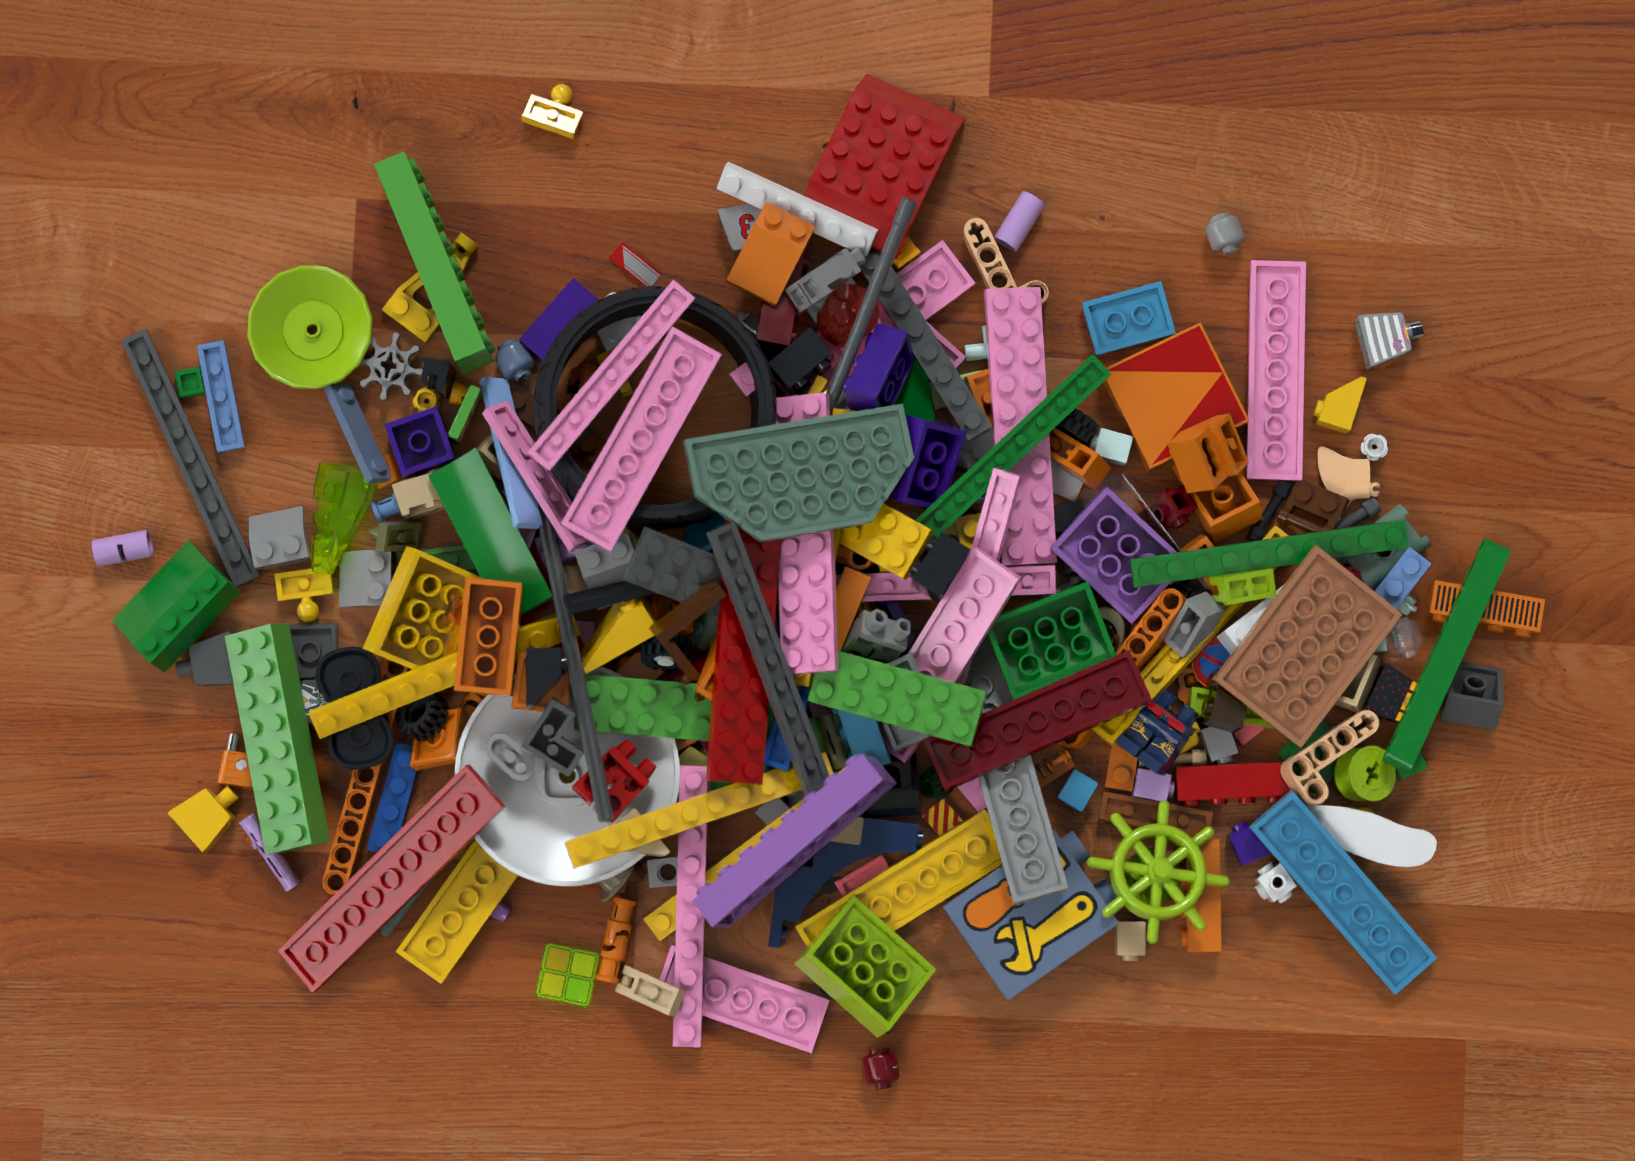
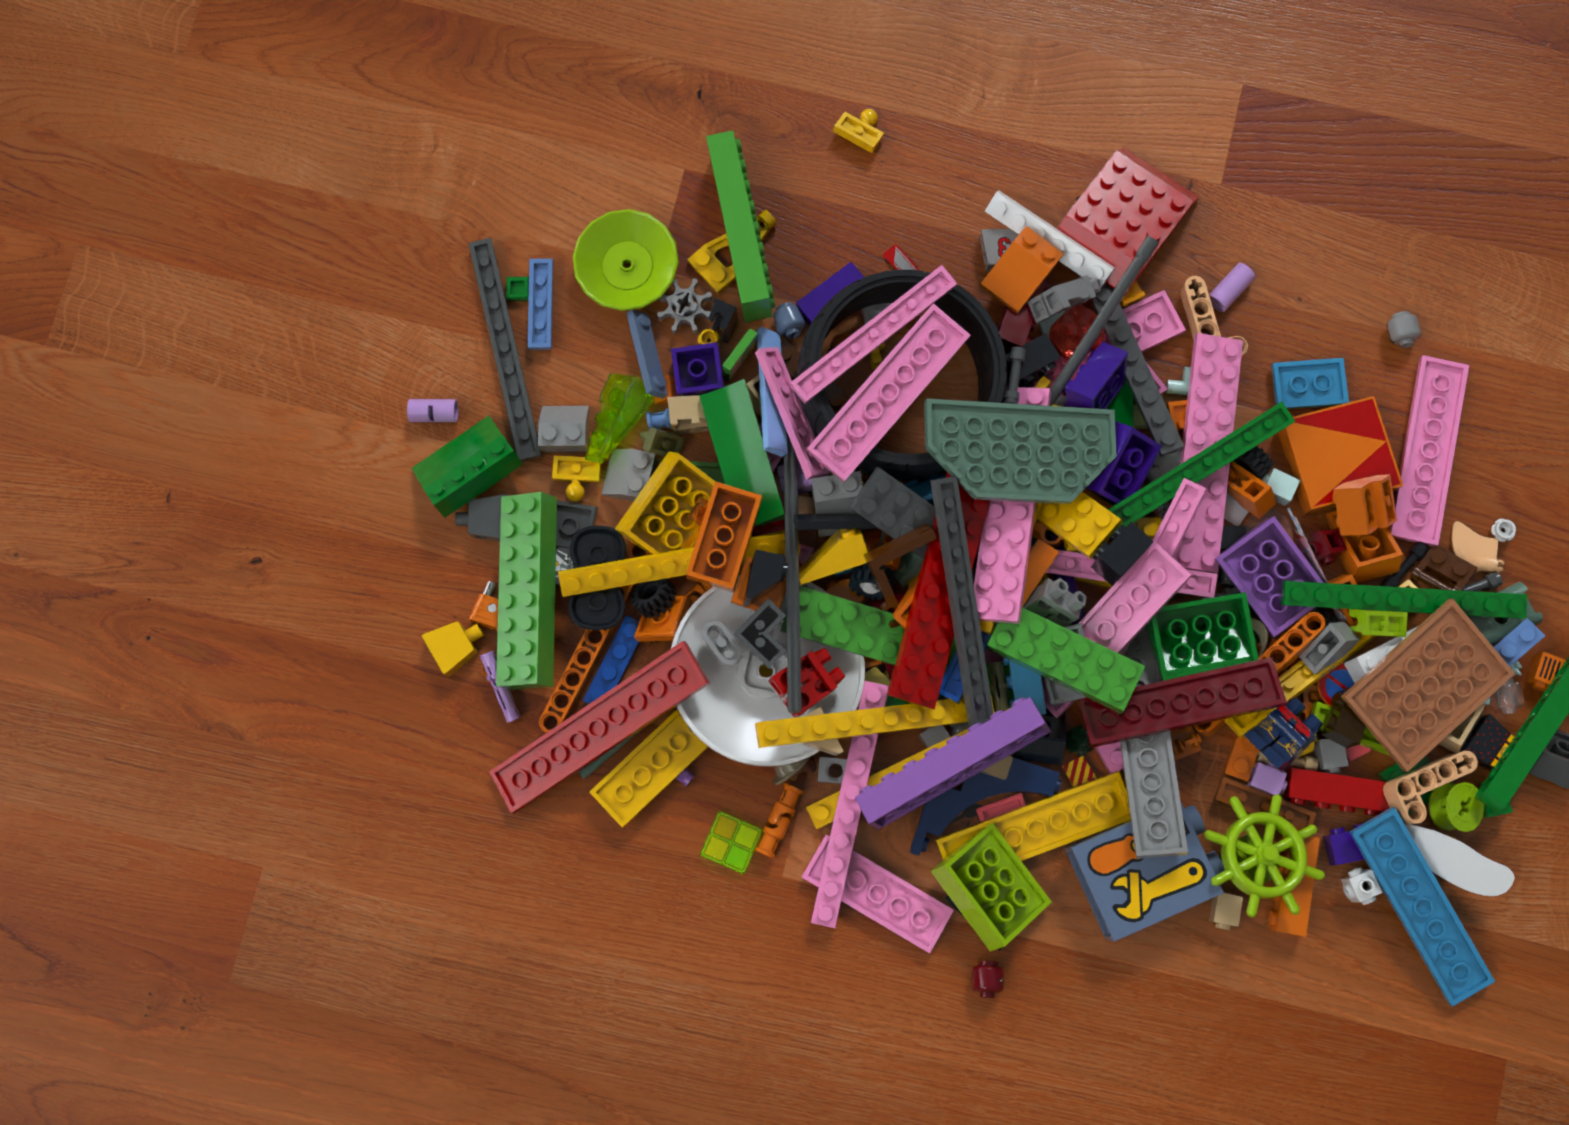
camera: 10 degrees right, 5 degrees down
light orange hinge [449,382,468,405] -> none
tan plate [614,965,685,1017] -> none
bright pink plate [729,362,755,397] -> none
dark azure panel [1056,769,1098,813] -> none
yellow slope [1313,377,1367,434] -> none
light grey torso [1354,312,1424,370] -> none
none -> dark grey bar [1004,347,1026,404]

